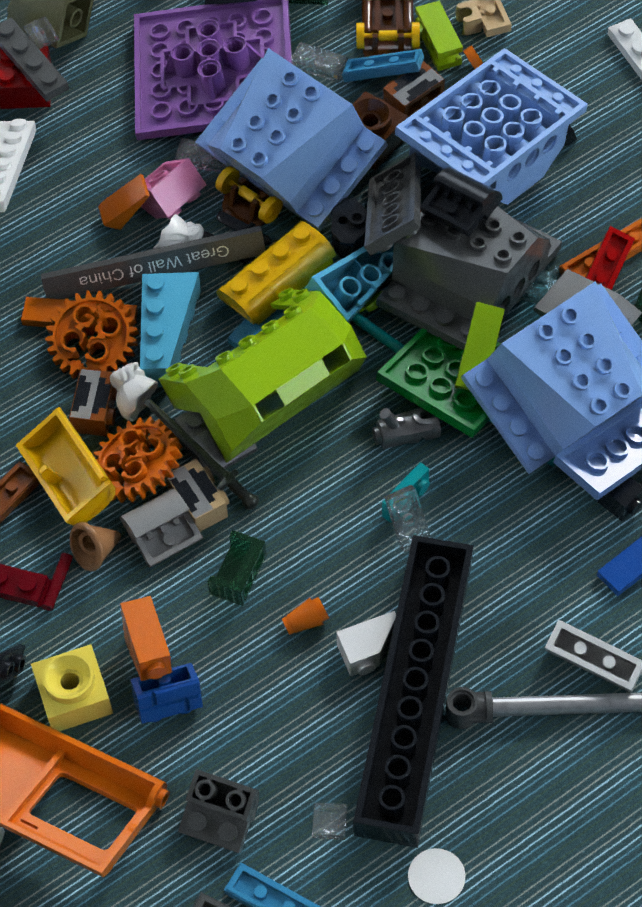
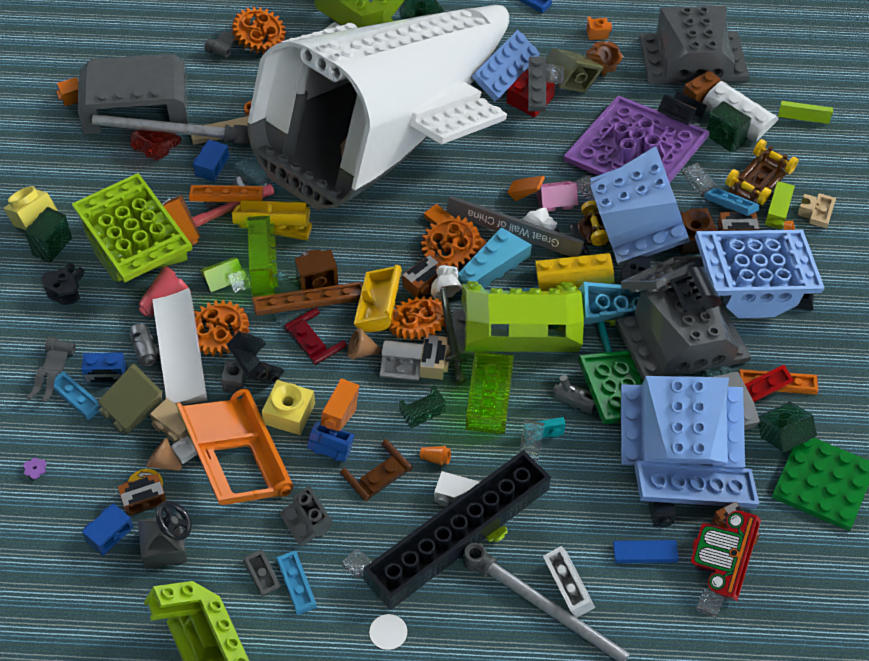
camera: 35 degrees right, 5 degrees down
lime tile [455,302,505,391] -> none
none -> reddish brown plate [340,439,413,501]
none -> clear neon green brick [465,351,514,434]
none -> lime plant [486,526,508,542]

